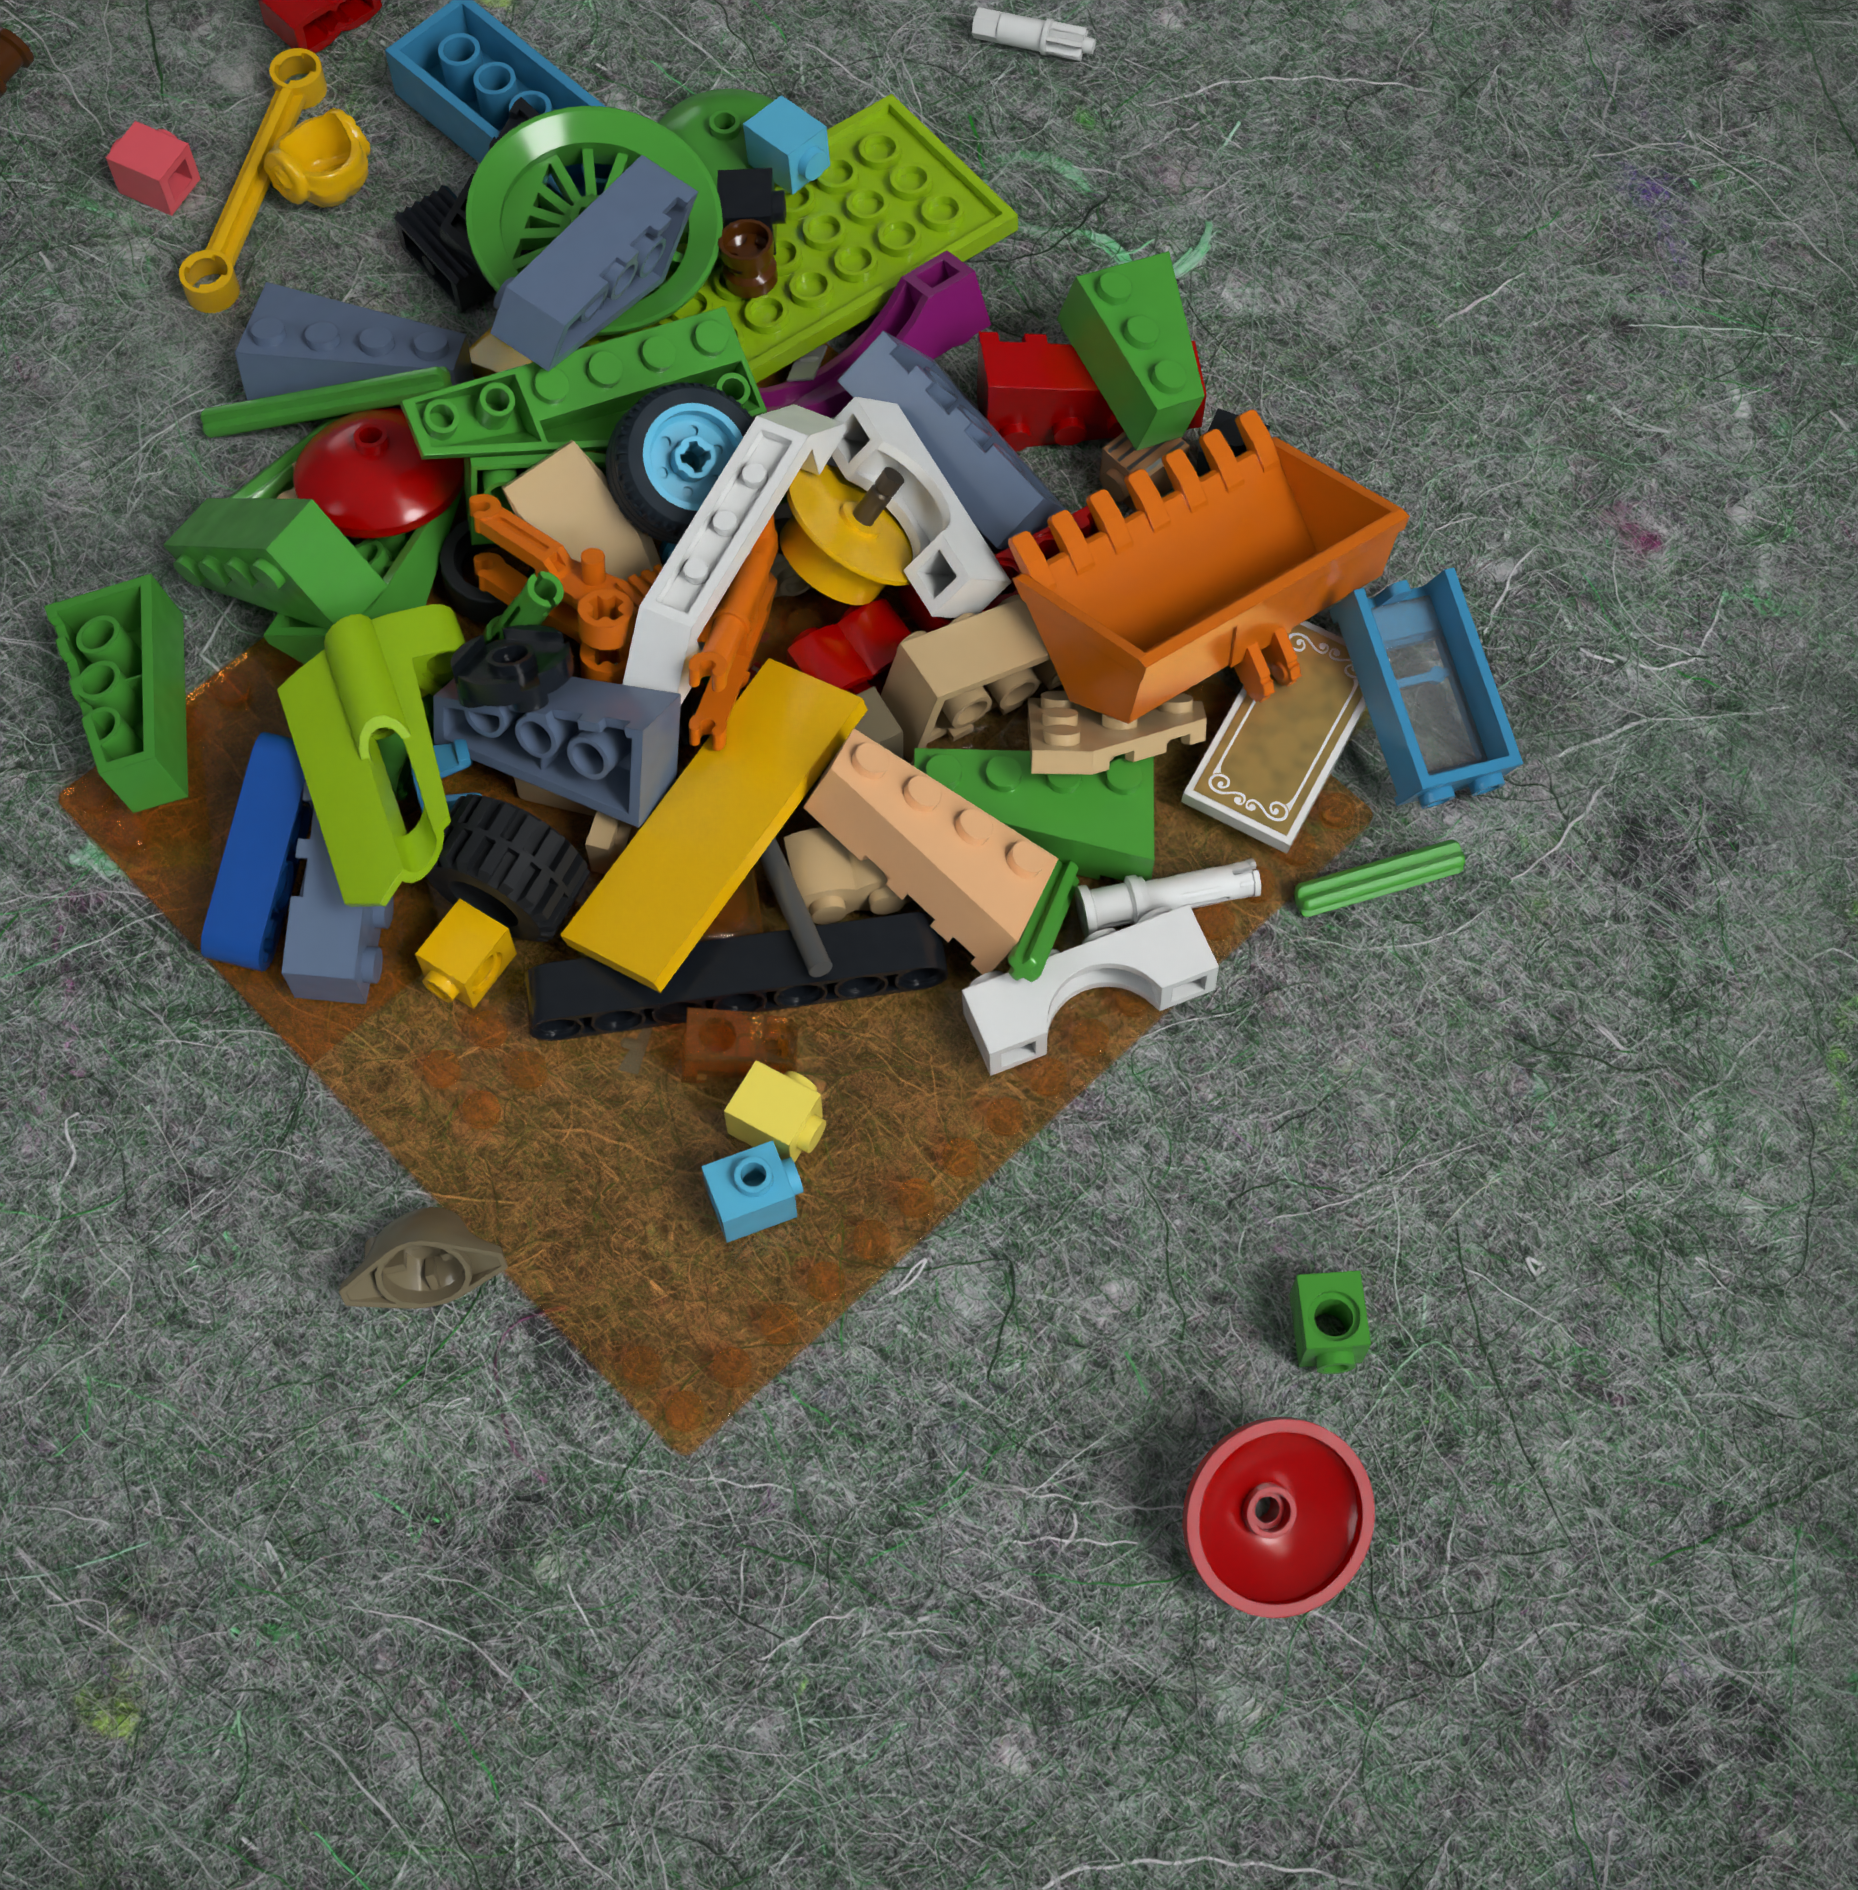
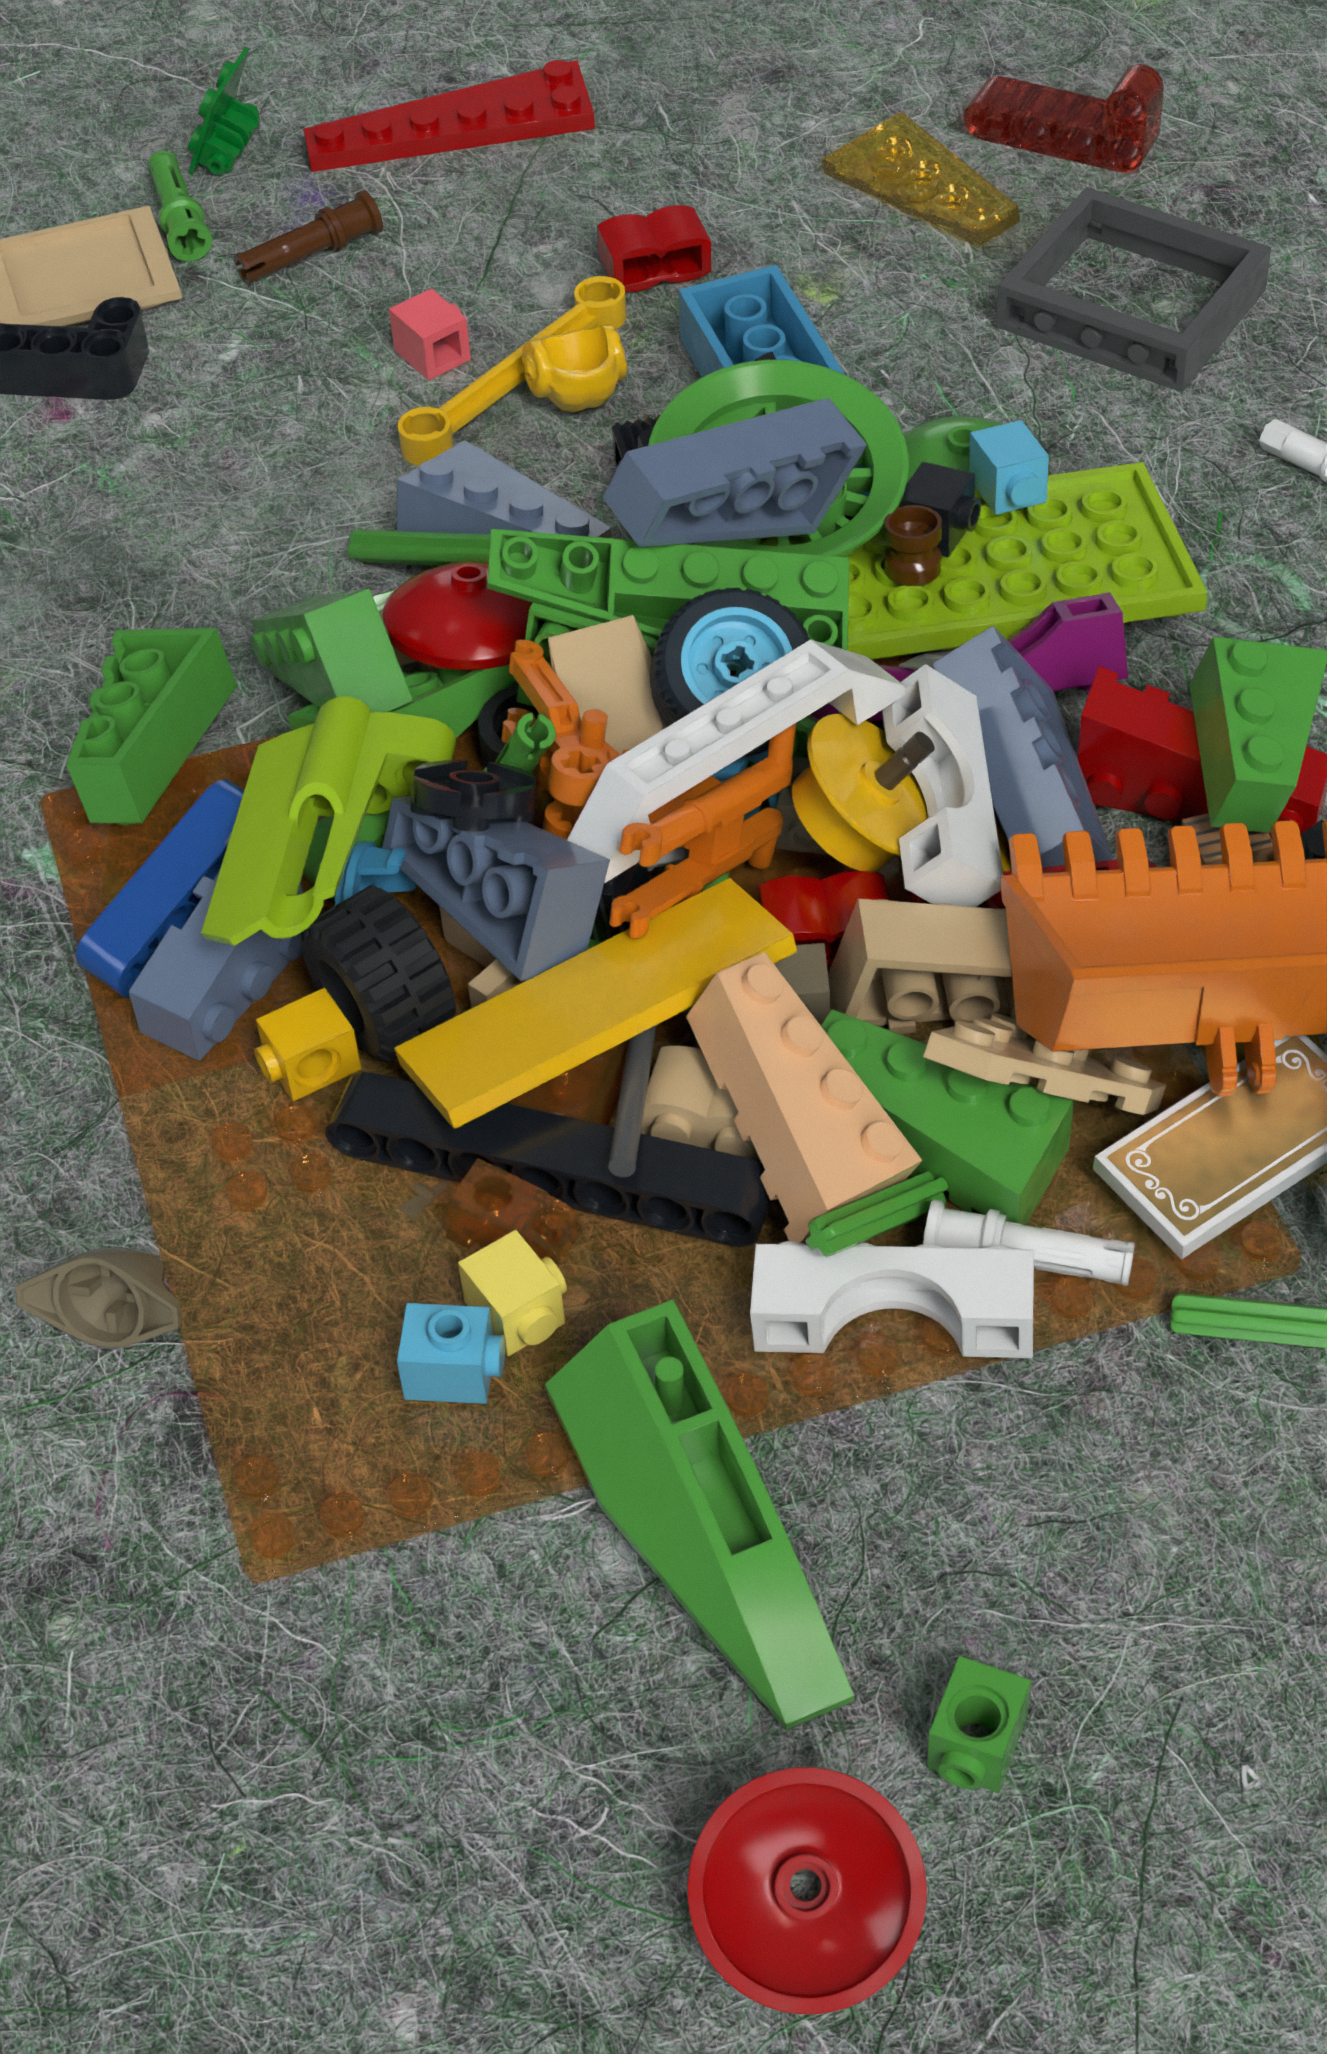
camera: 30 degrees right, 15 degrees down
none -> bright green wedge [545,1299,854,1730]

